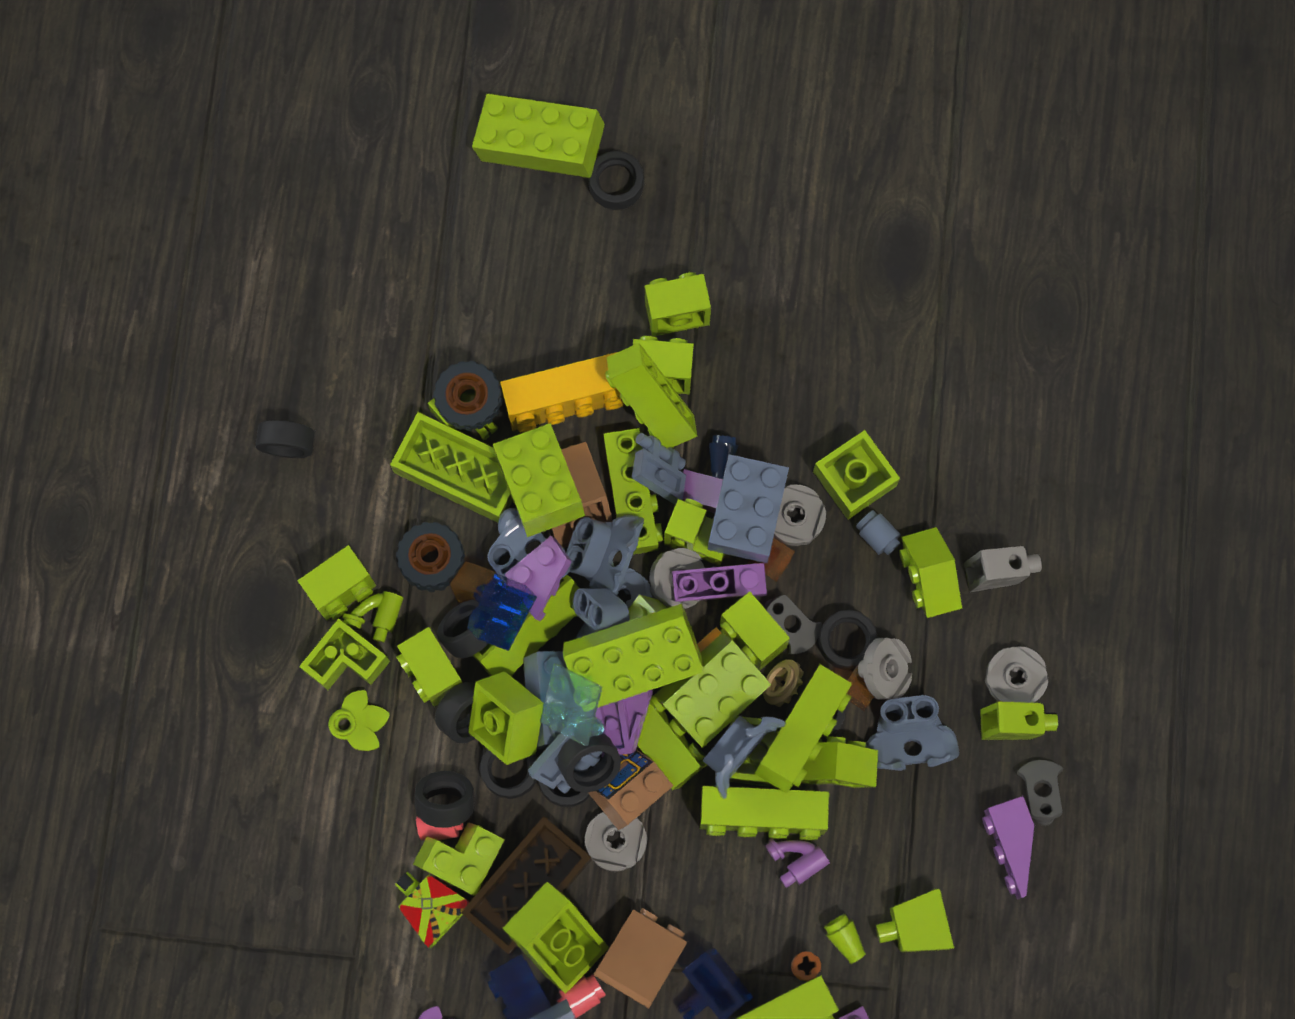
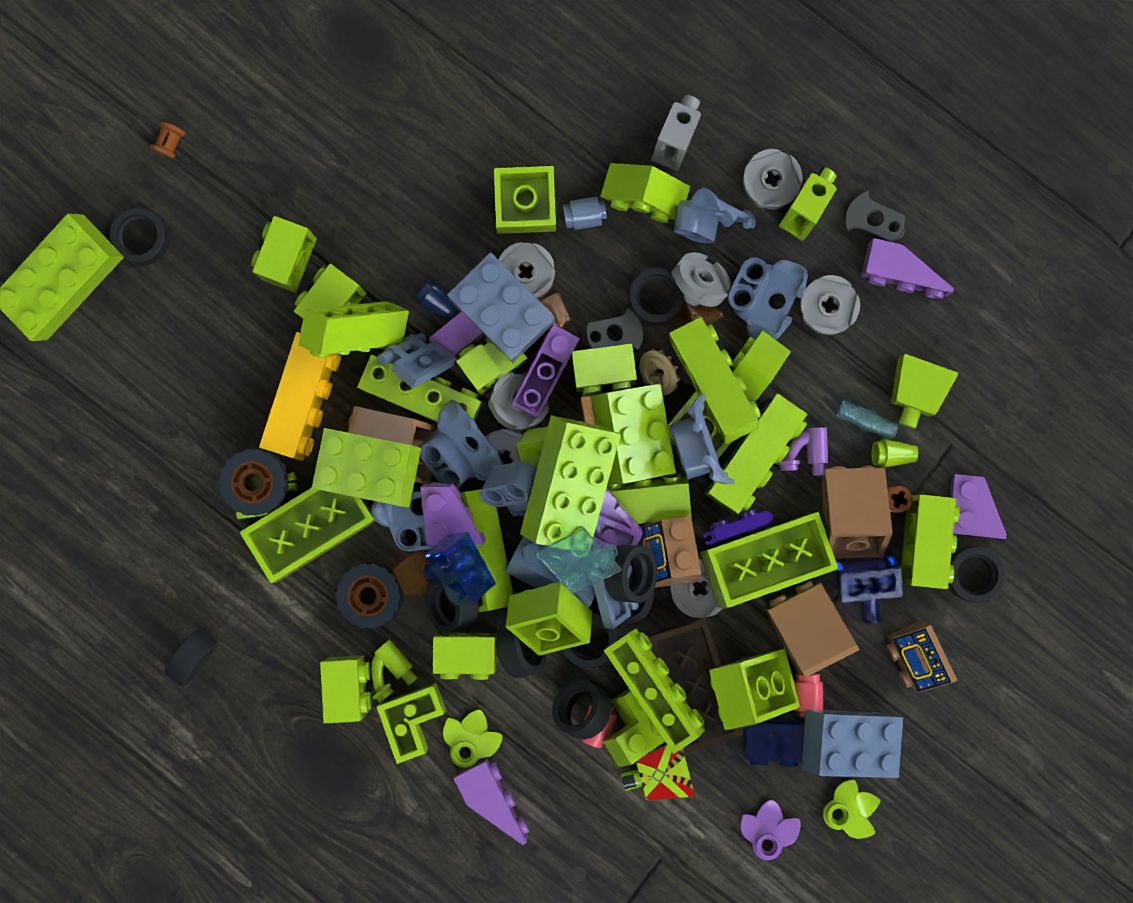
camera: 60 degrees left, 10 degrees up
none -> dark orange bush [149,121,186,160]
none -> medium lavender slope [453,758,530,845]
none -> lime brick [604,629,705,754]
none -> sand blue piece [674,188,756,244]
none -> lime brick [700,512,839,609]
none -> dark purple plate [702,510,773,550]
none -> light grey plate [800,275,860,335]
none -> medium nougat slope [821,466,893,558]
none -> clear light blue pin [837,400,899,440]

